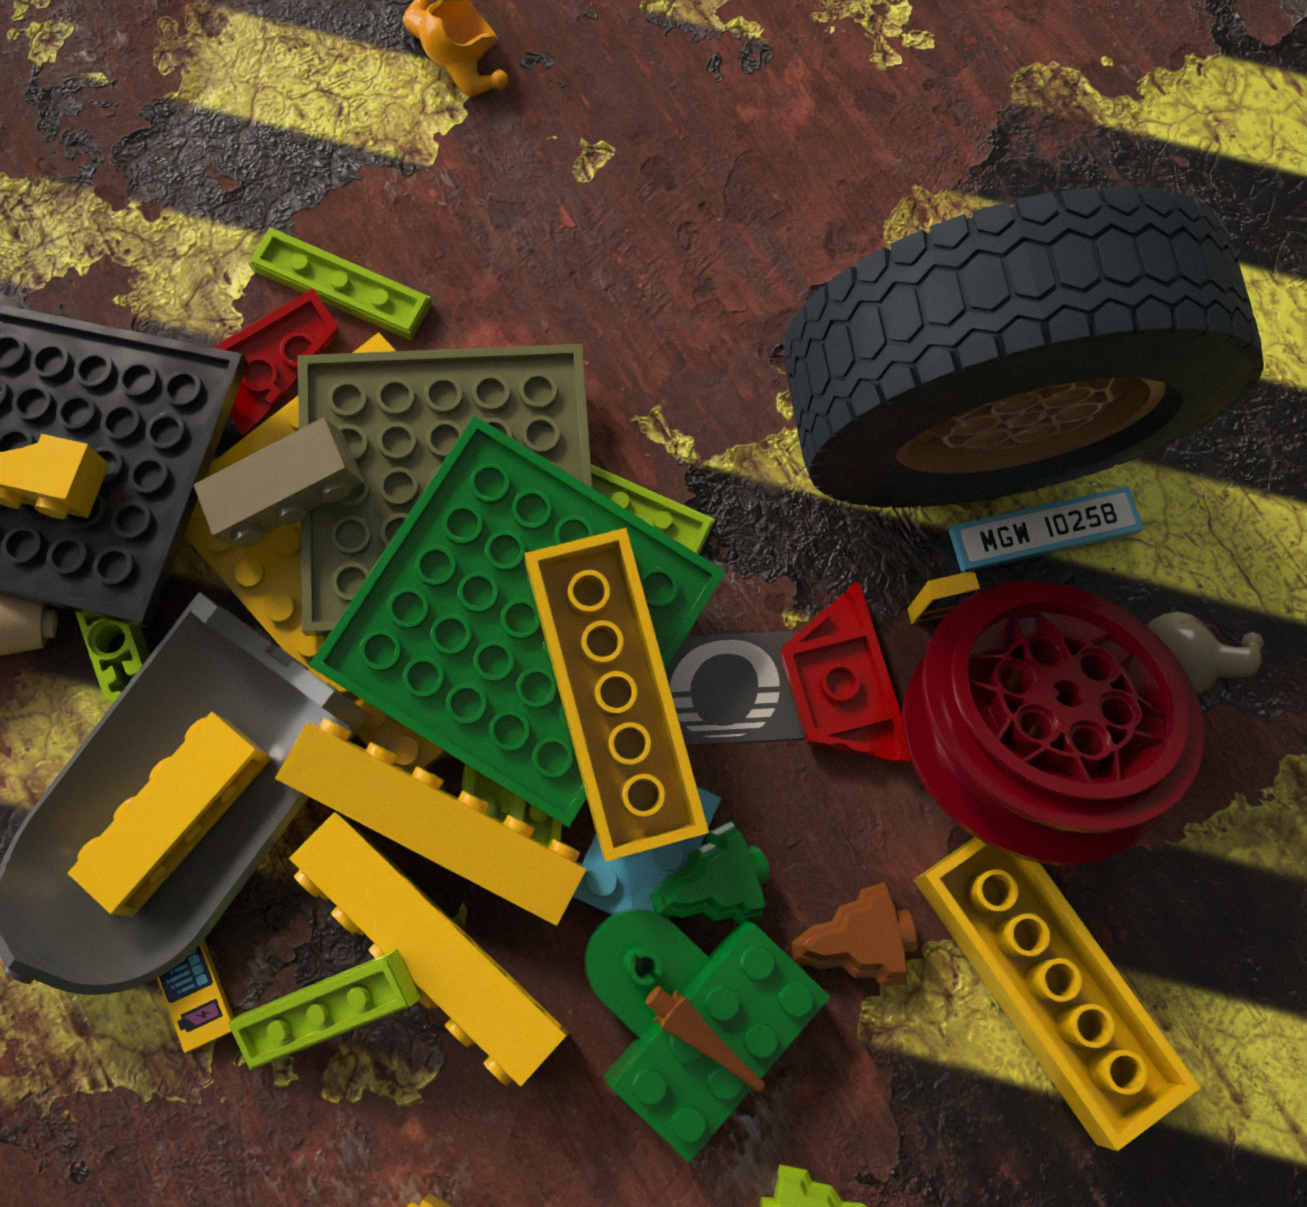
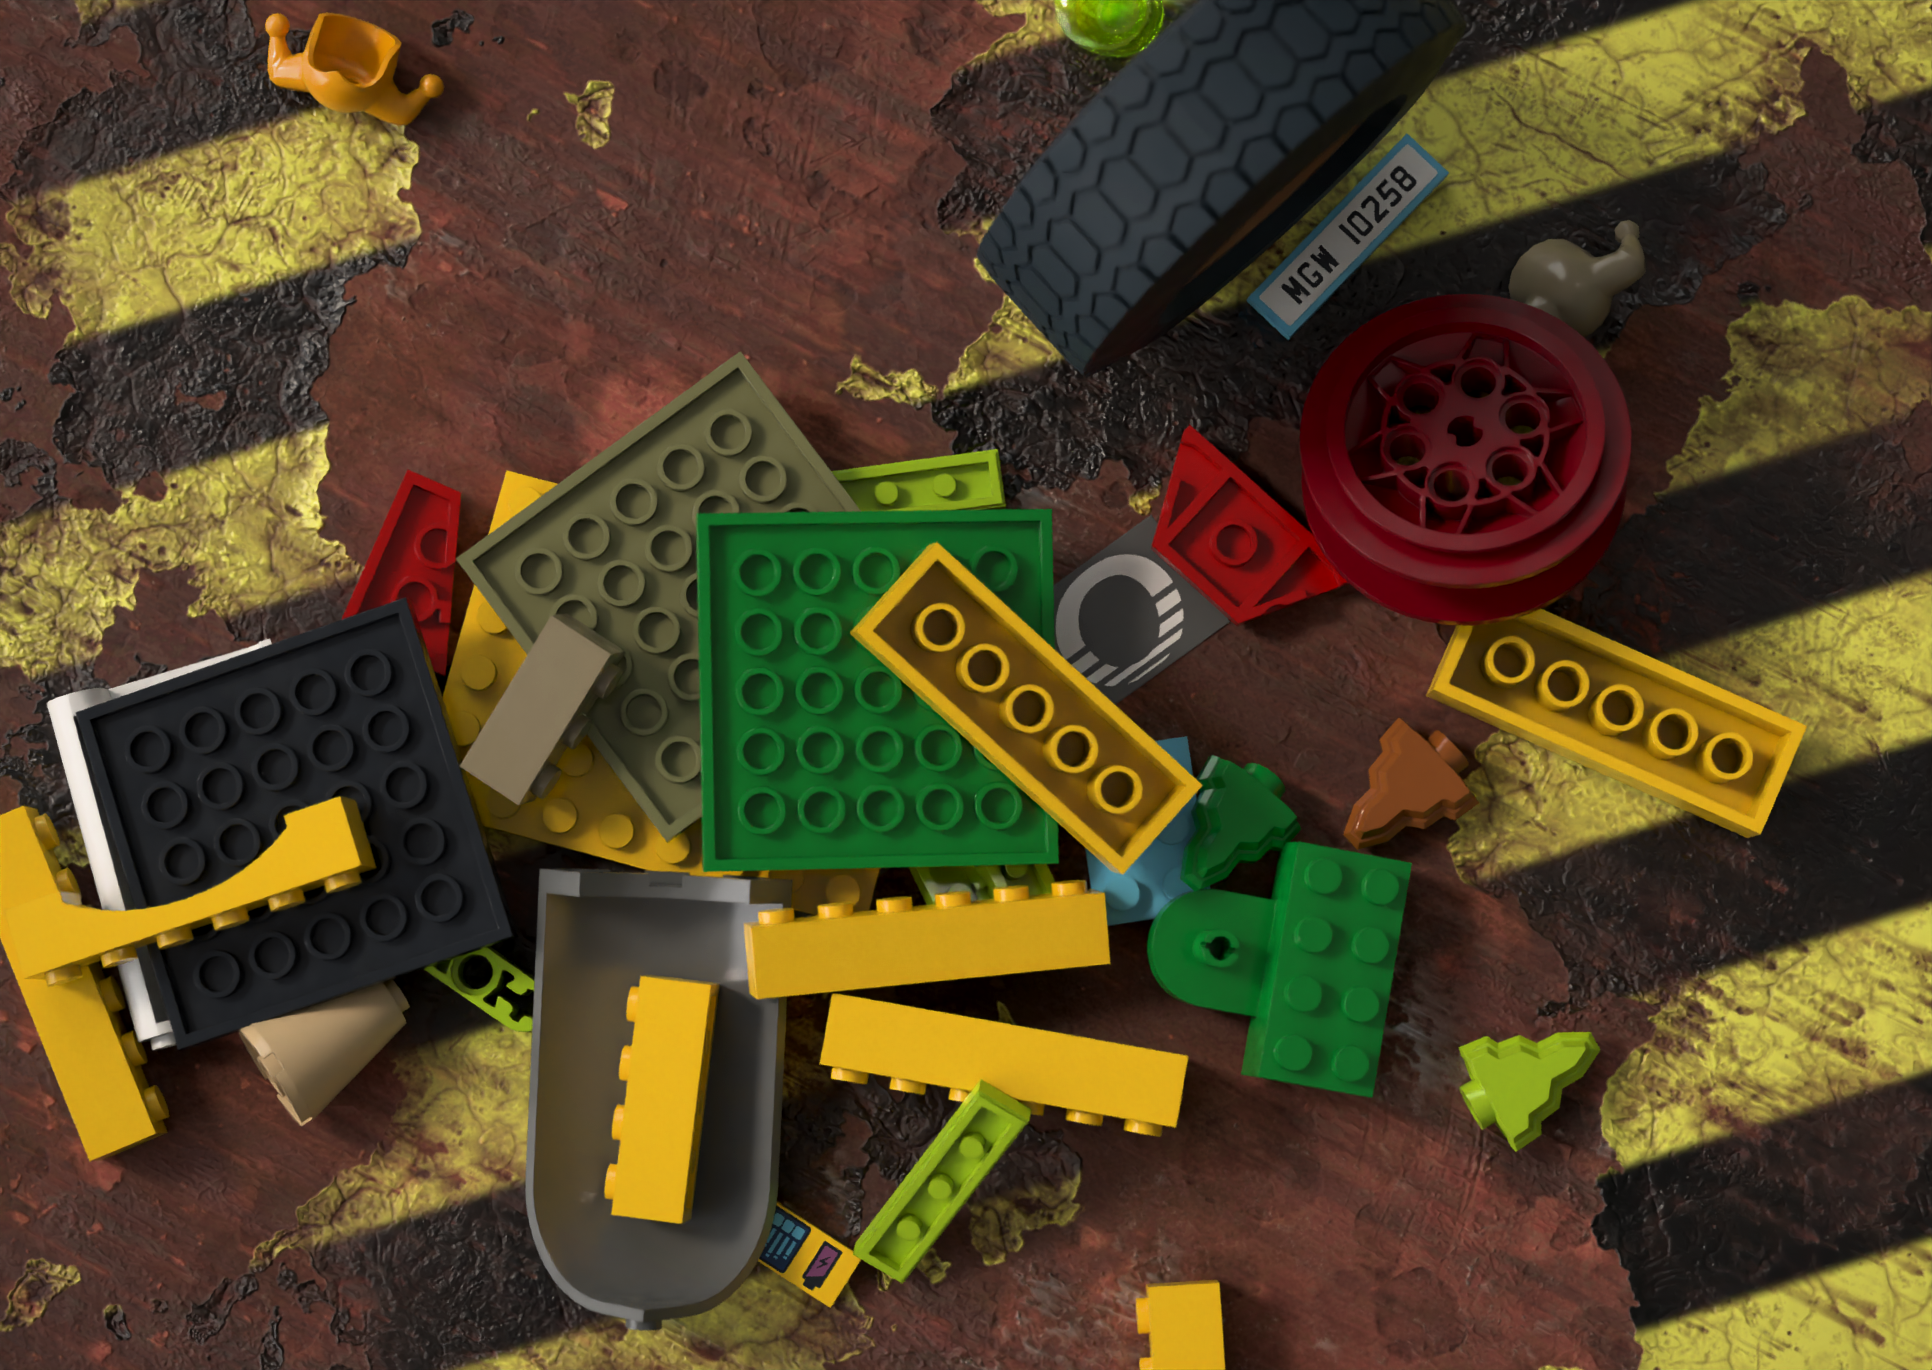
camera: 25 degrees left, 10 degrees up
lime tile [248,227,432,341] -> none
dark orange piece [645,986,765,1092] -> none
yellow tile [907,571,980,624] -> none

